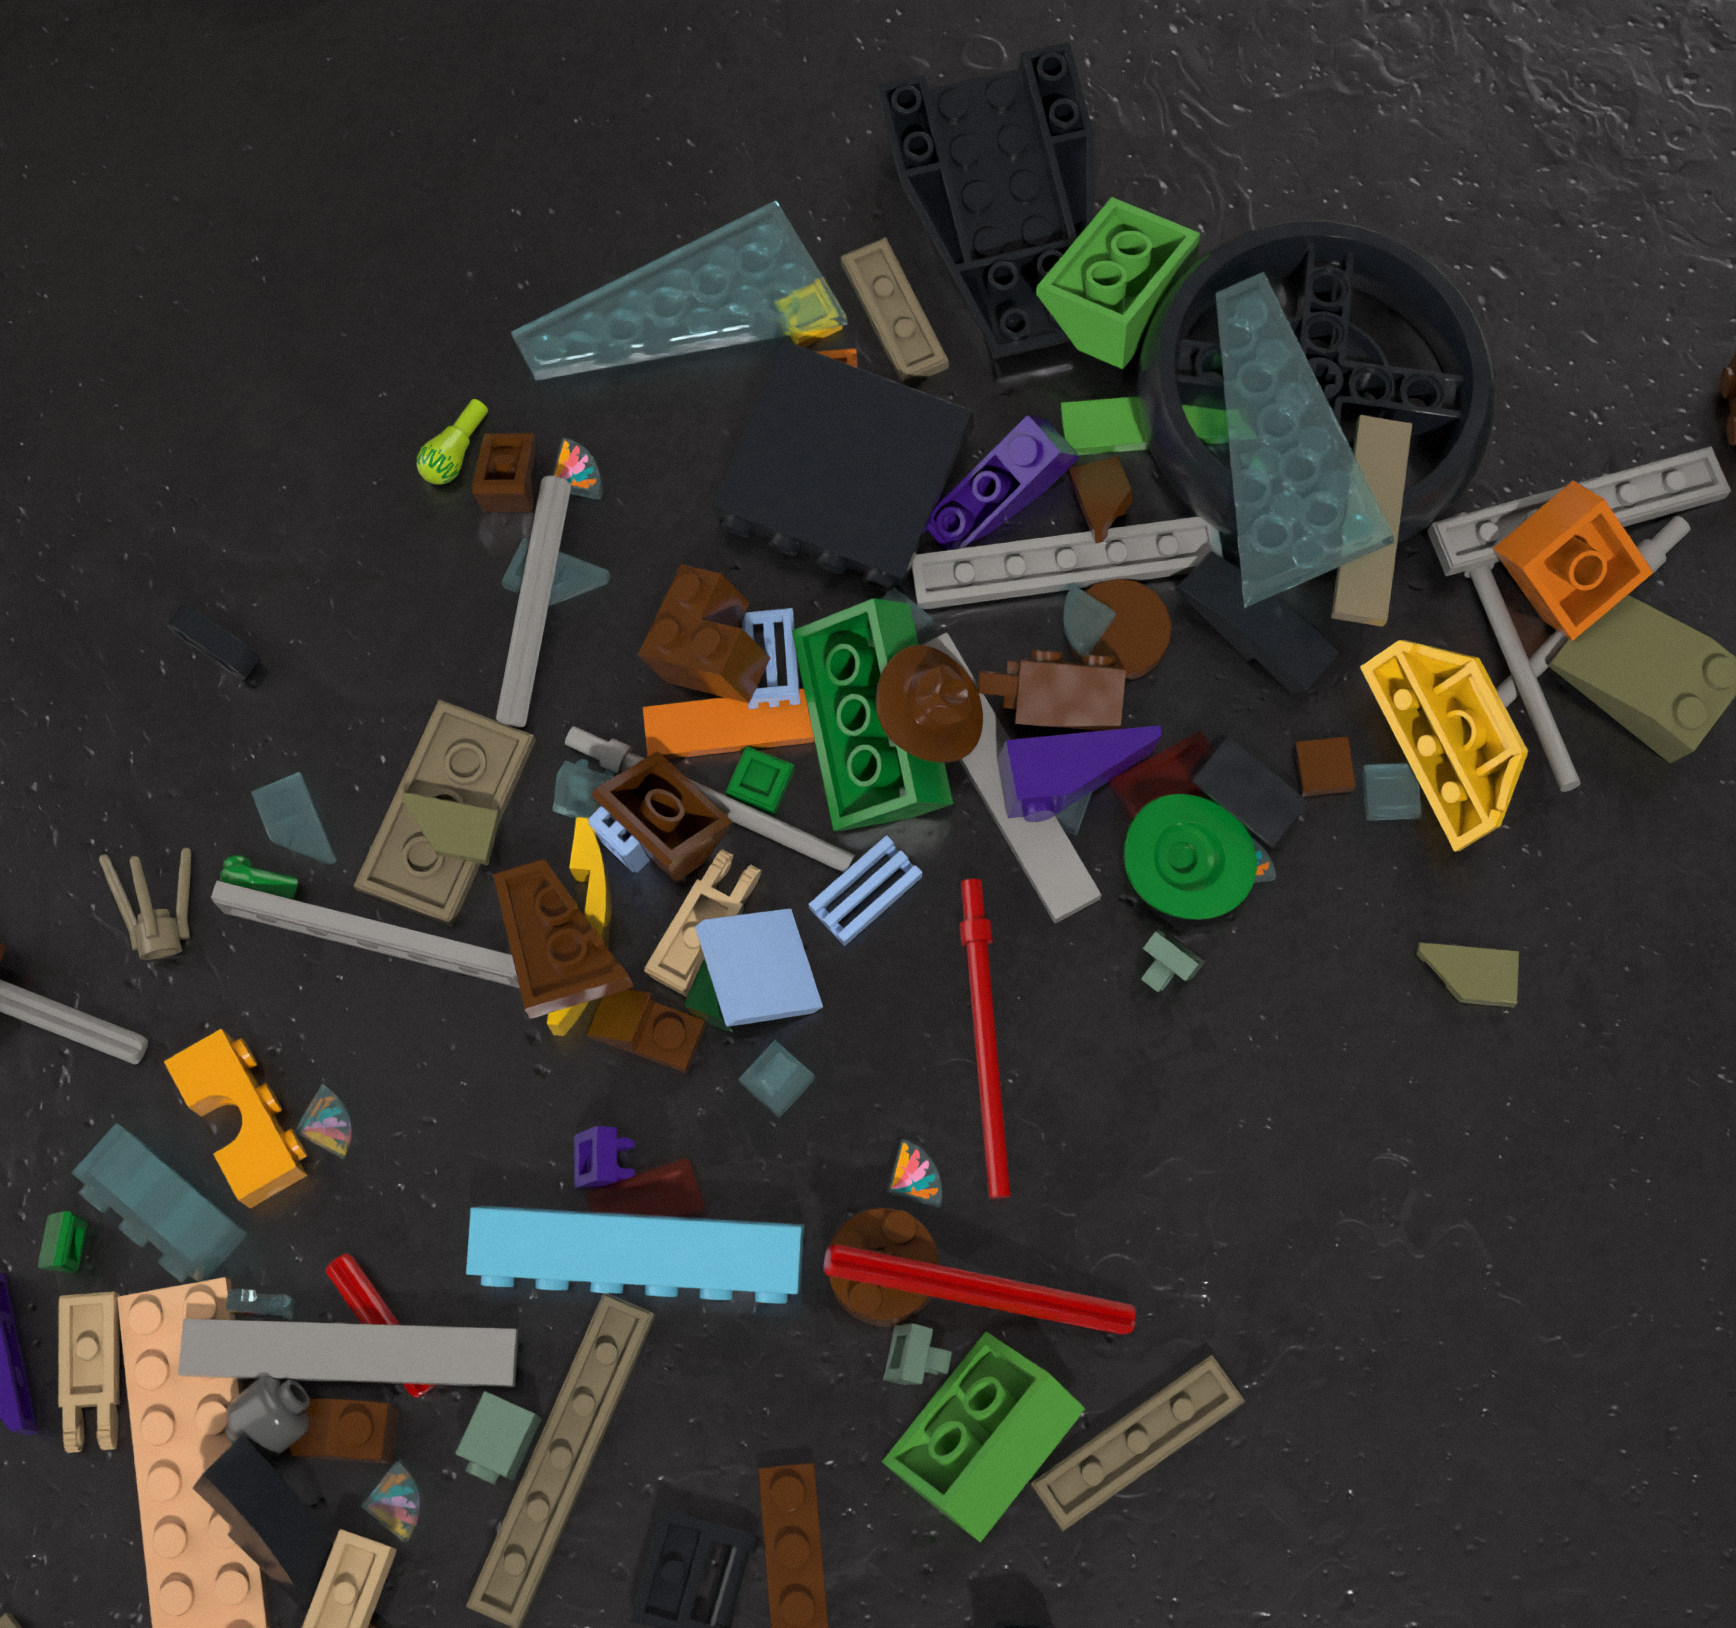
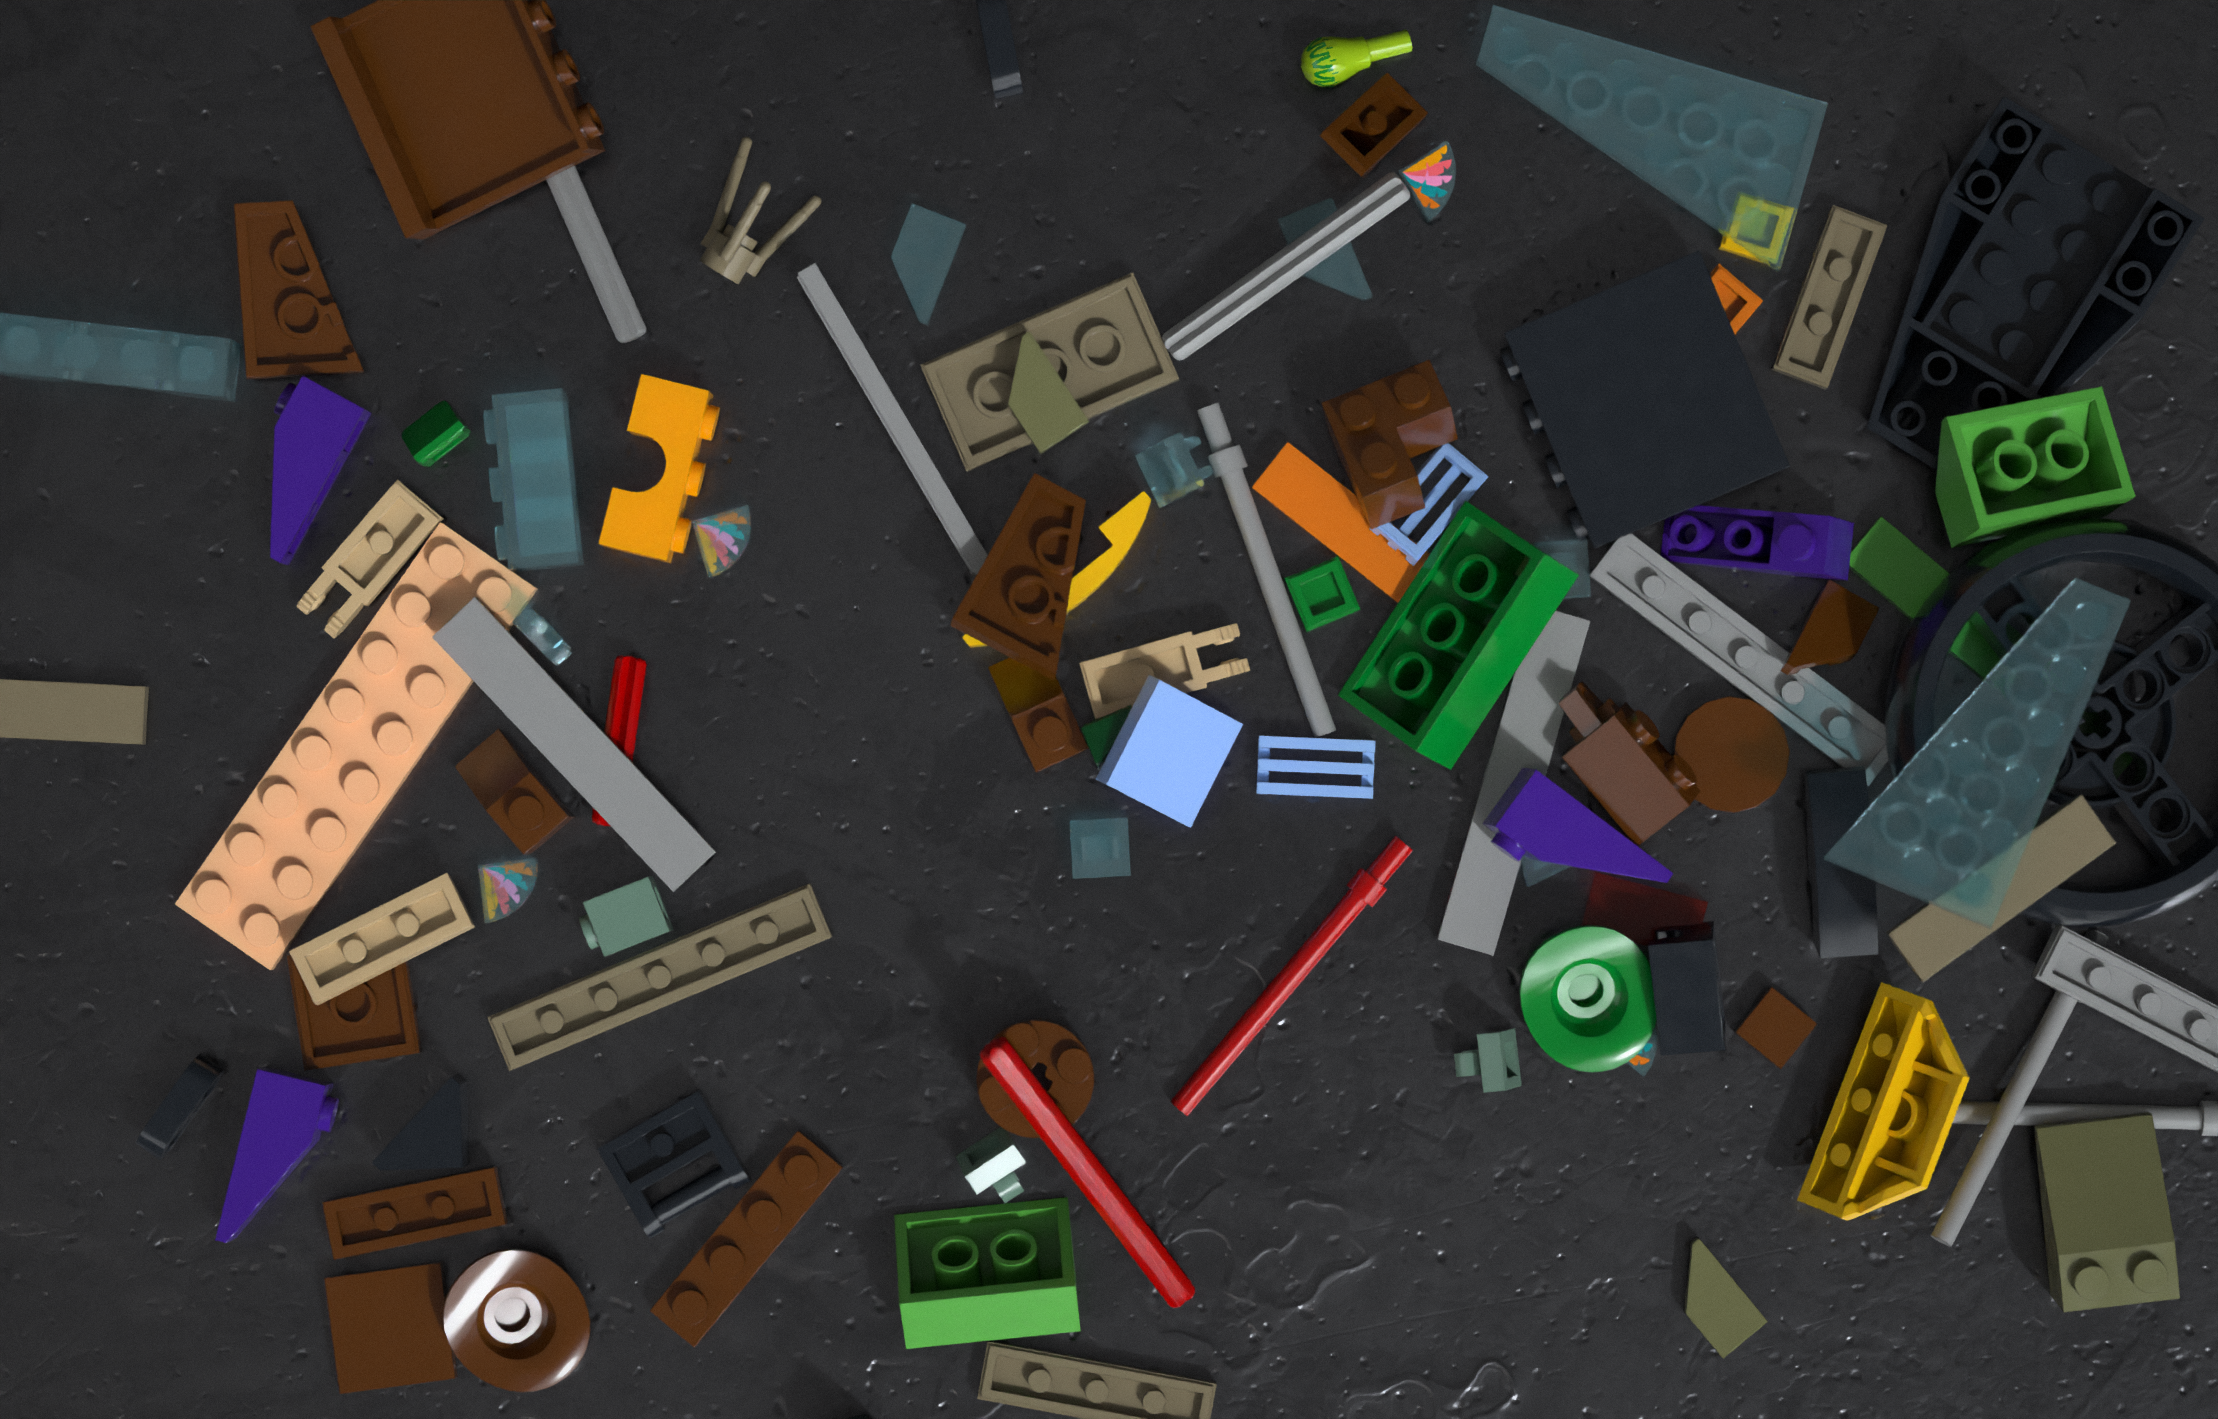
camera: 40 degrees right, 15 degrees up
black slope [193,1435,333,1613] -> none
green arm [220,855,297,900] -> none
dark grey head [225,1376,310,1460] -> none
medium azure brick [466,1205,804,1303] -> none
dark purple tile [574,1126,635,1190] -> none
clear red tile [585,1158,706,1217] -> none
light blue tile [588,806,650,873] -> none
reddish brown slope [591,751,733,882] -> none
reddish brown hat [876,645,983,763] -> none
tile [887,1139,942,1208] -> none
clear light blue tile [1063,585,1116,657] -> none
clear light blue tile [1362,763,1421,821] -> none
orange brick [1493,480,1654,641] -> none

